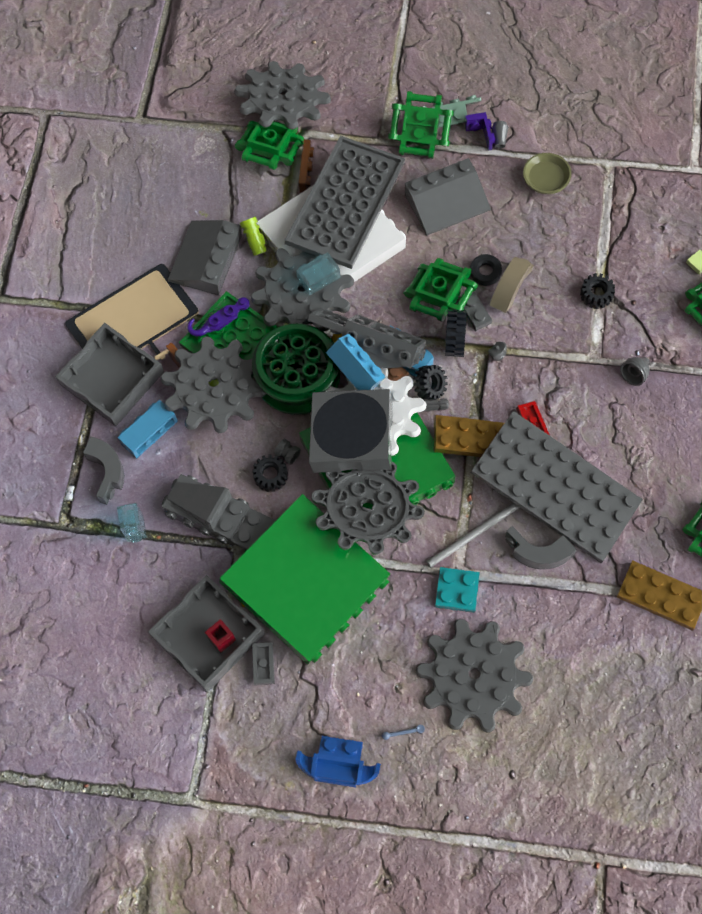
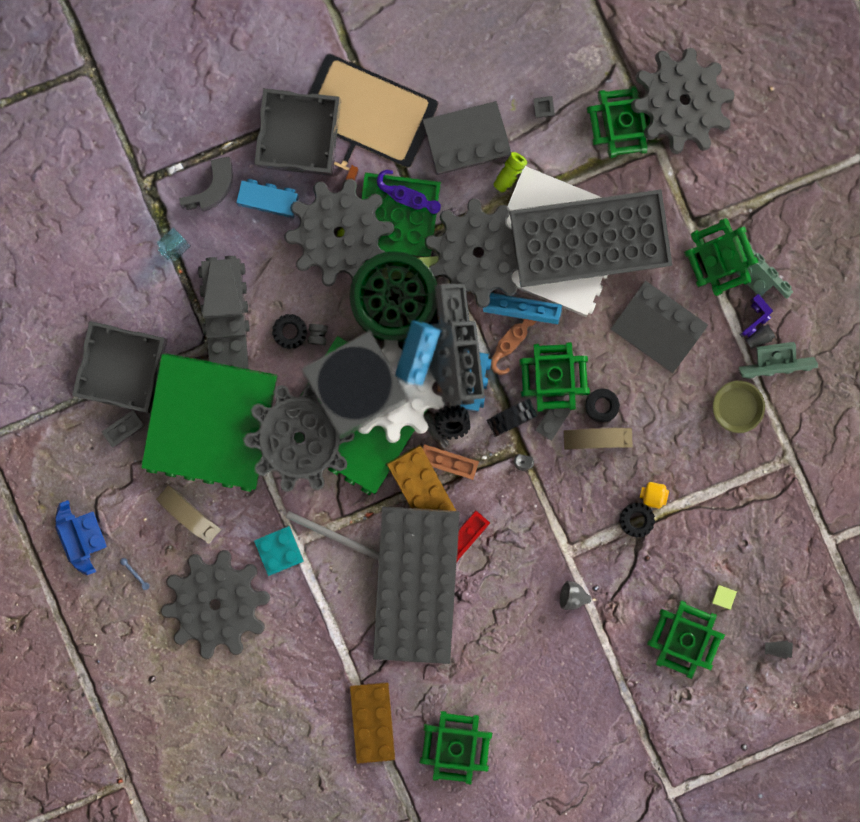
camera: 55 degrees right, 20 degrees up
dark red brick [205,619,236,653] -> none
clear light blue brick [296,252,341,296] -> none
reddish brown plate [299,139,314,193] -> none
dark grey arch [505,526,577,569] -> none
none -> dark tan arch [156,485,221,544]
none -> nougat plate [423,444,479,480]
none -> dark azure plate [483,293,562,324]
none -> nougat piece [490,319,537,375]
none -> dark grey plate [533,96,555,119]
none -> yellow head [640,482,669,509]
none -> sand green bracket [739,342,818,379]

